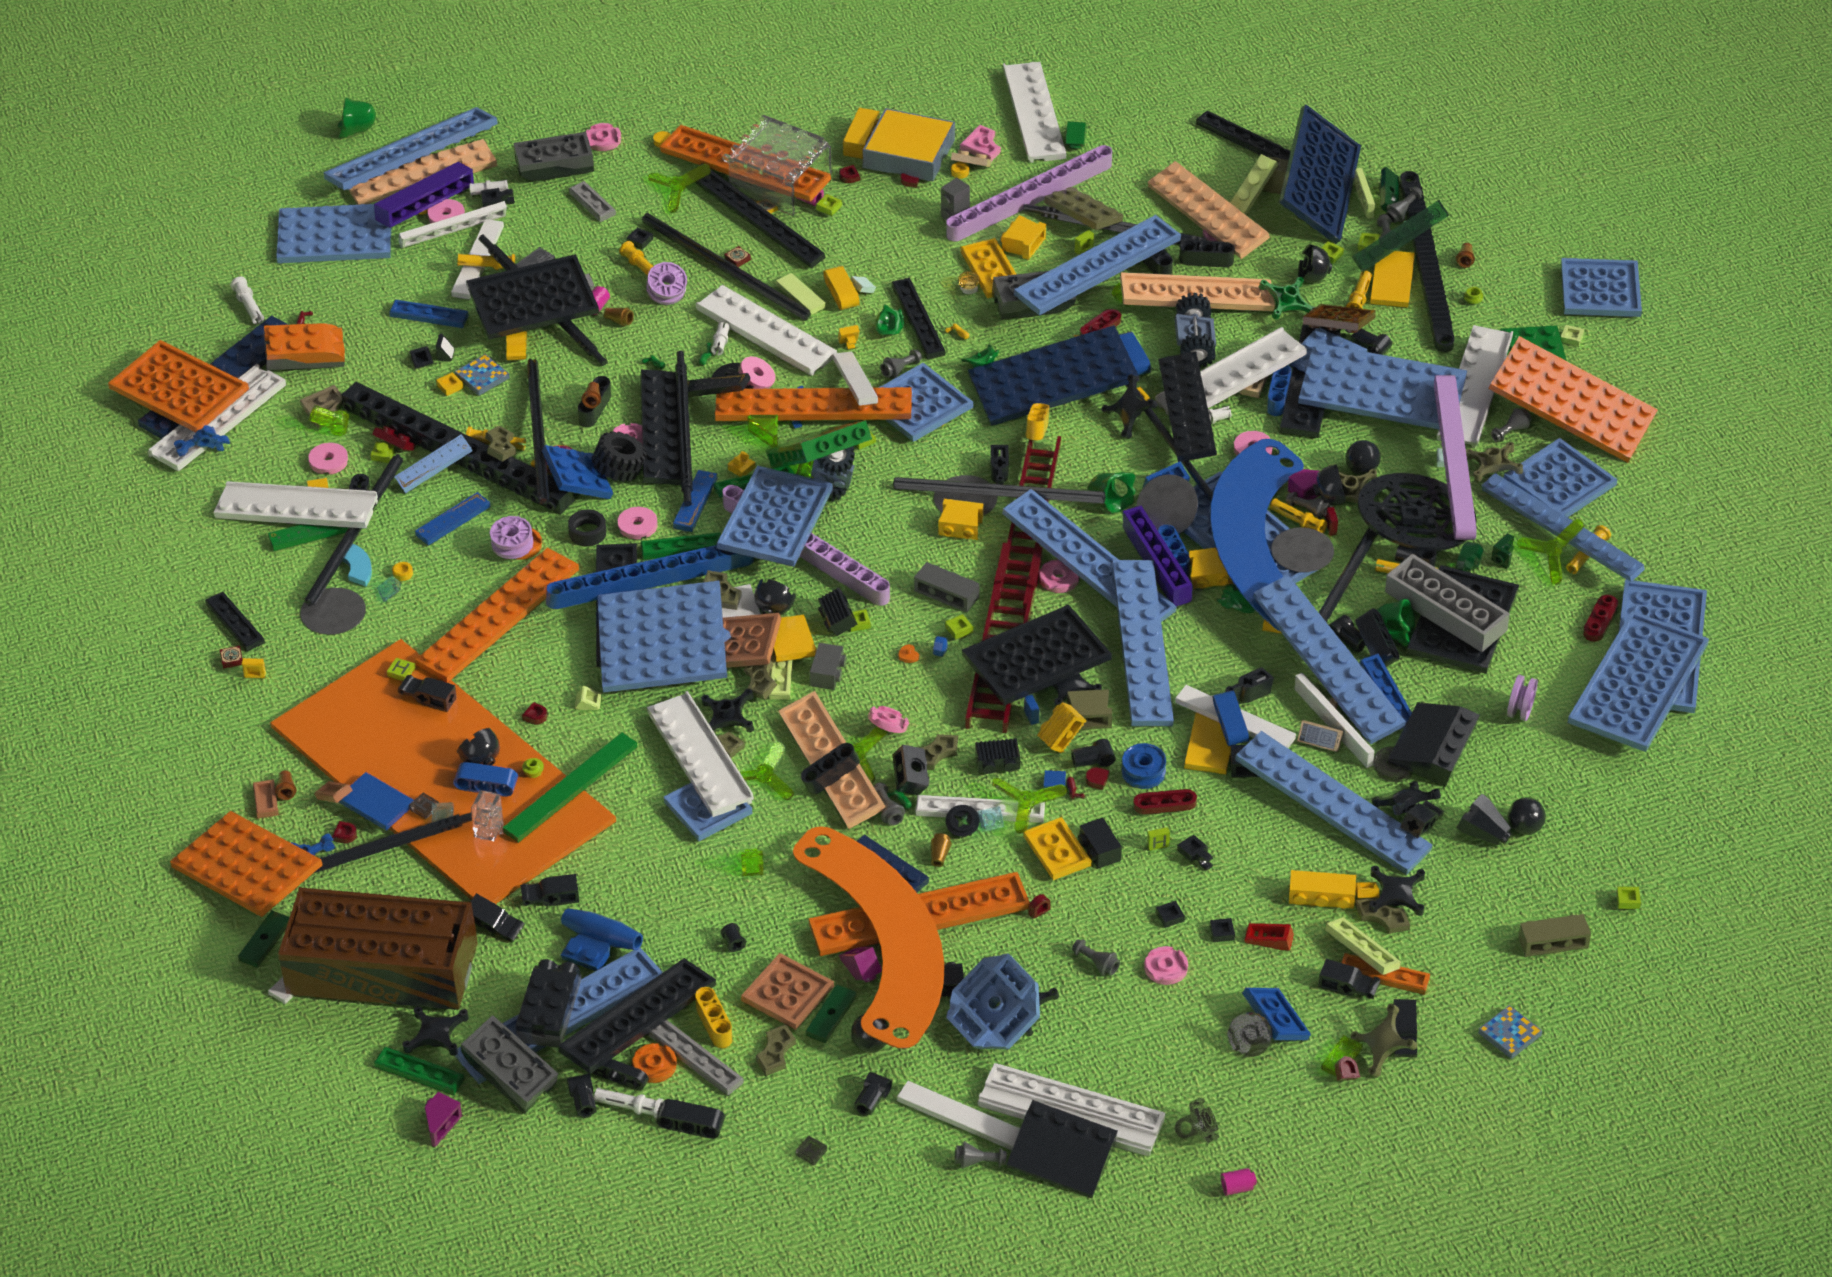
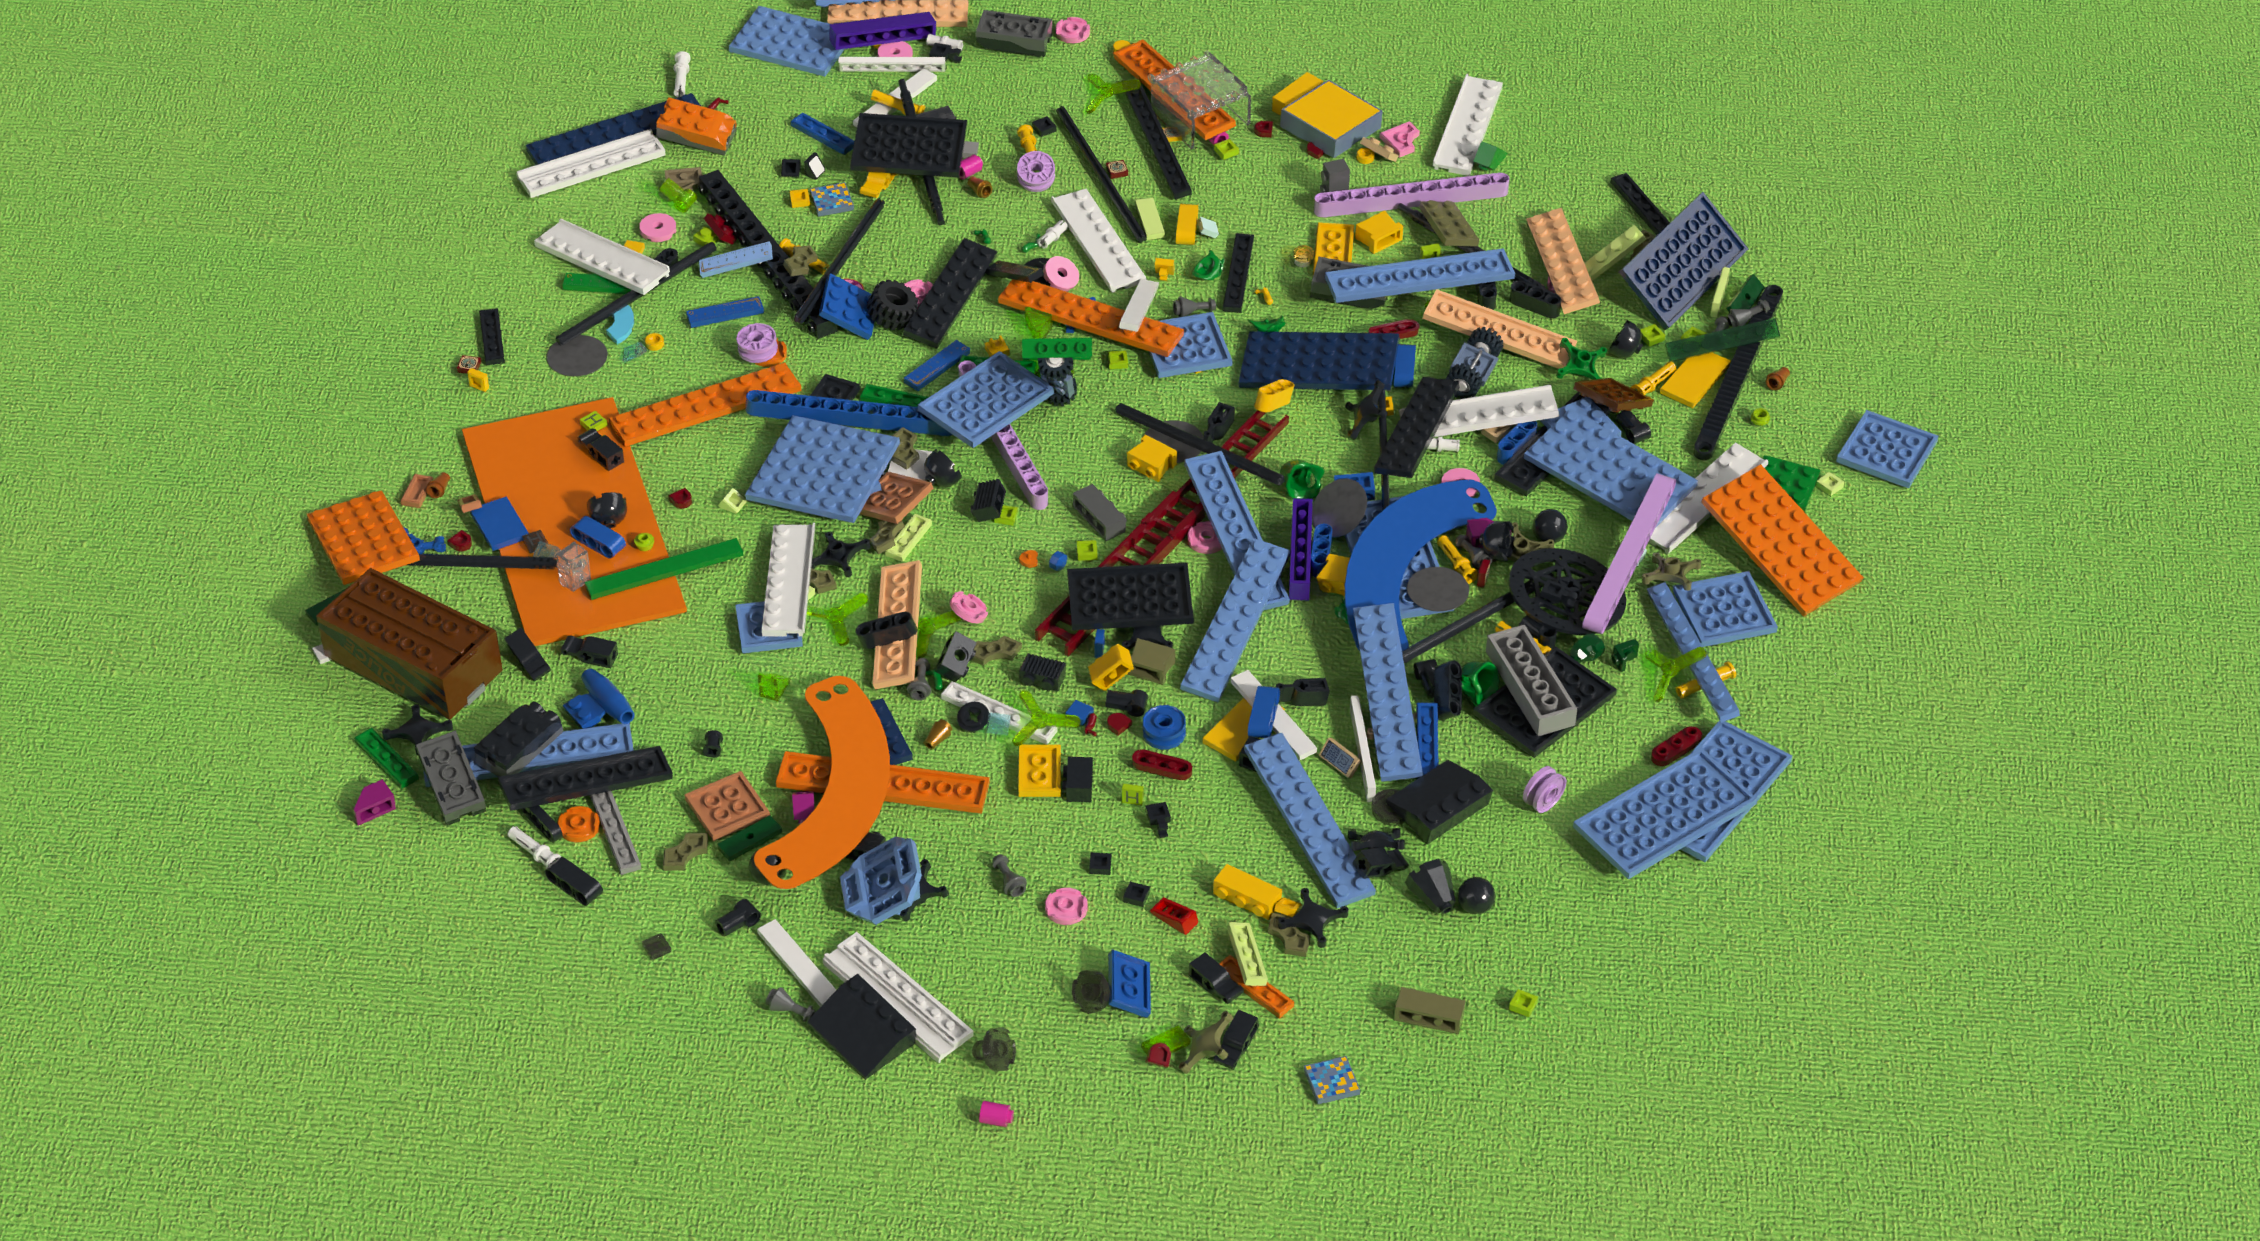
camera: 25 degrees right, 0 degrees up
orange plate [108,340,249,432] -> none
blue piece [174,425,230,456] -> none
black piece [567,1073,597,1118] -> none
black tyre [568,509,606,546] -> none
light grey tile [569,181,616,222] -> none
black beam [578,376,611,427] -> none
dark orange cone [582,382,601,408] -> none
bright pink tile [617,507,658,540] -> none
black axle [675,350,693,507] -> none
yellow beam [695,987,732,1048] -> none
yellow tile [773,615,817,662] -> none
dark grey brick [810,643,847,690] -> none
dark red tile [1028,894,1051,919] -> none
dark grey piece [1491,408,1532,442] -> none

